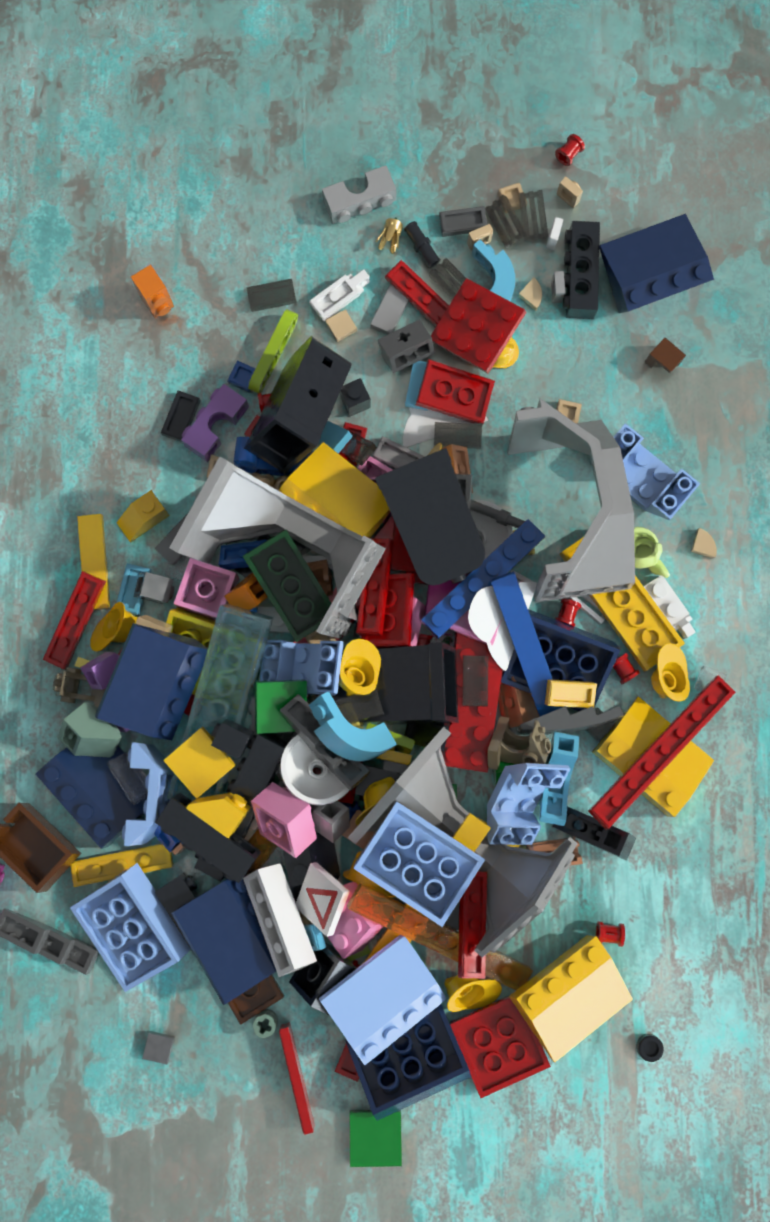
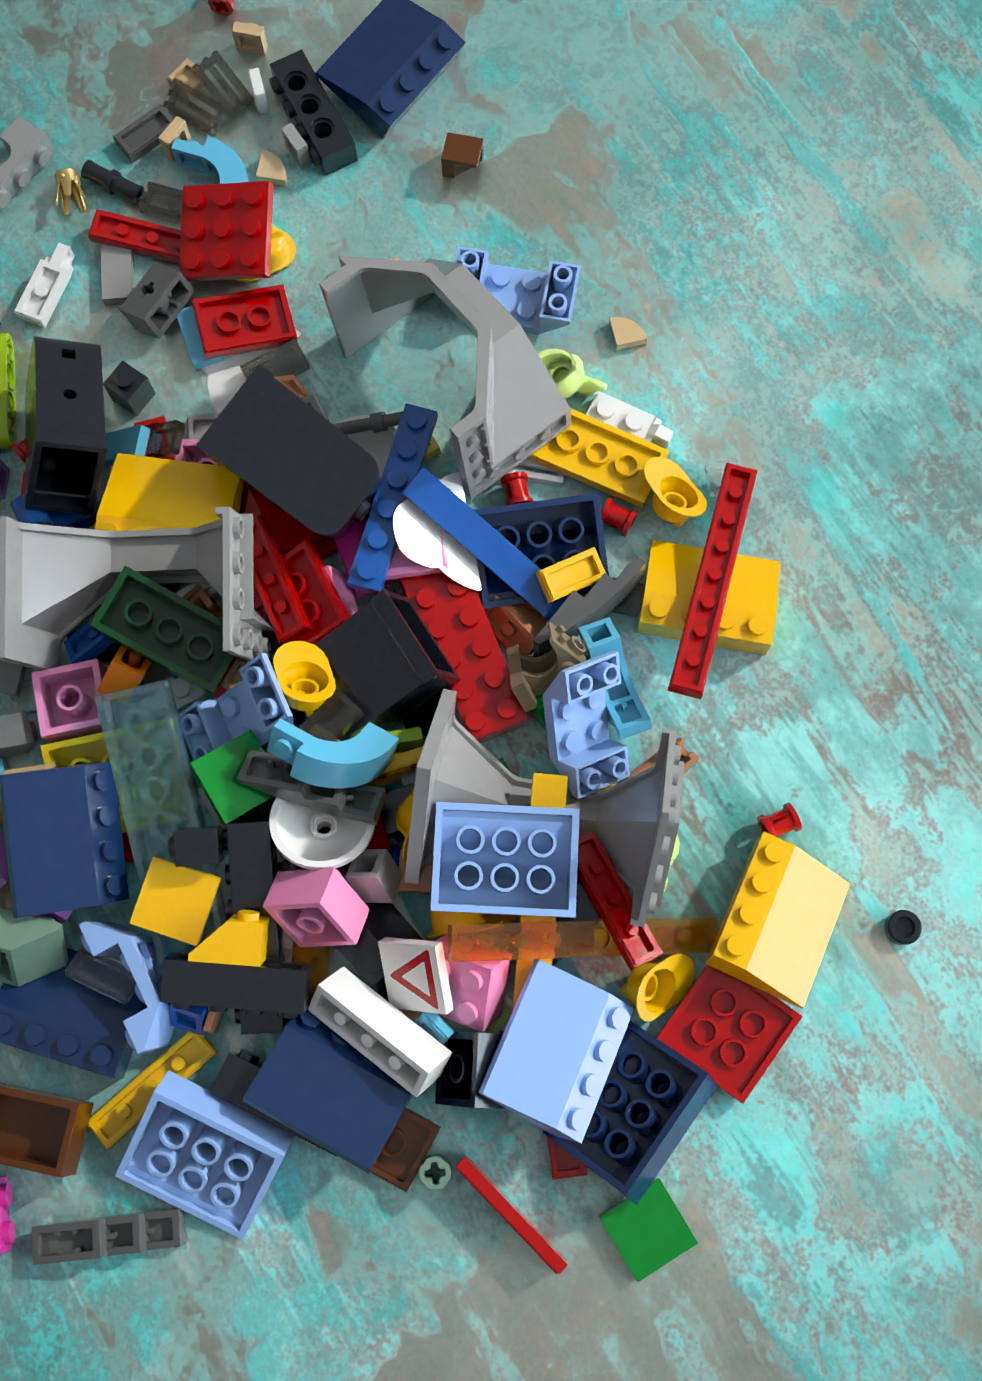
camera: 25 degrees left, 5 degrees down
flat silver tile [142,1031,175,1065] -> none
tan tile [325,309,357,342] -> none
clear smoke tile [462,655,488,707] -> none
black slope [552,806,636,861] -> none

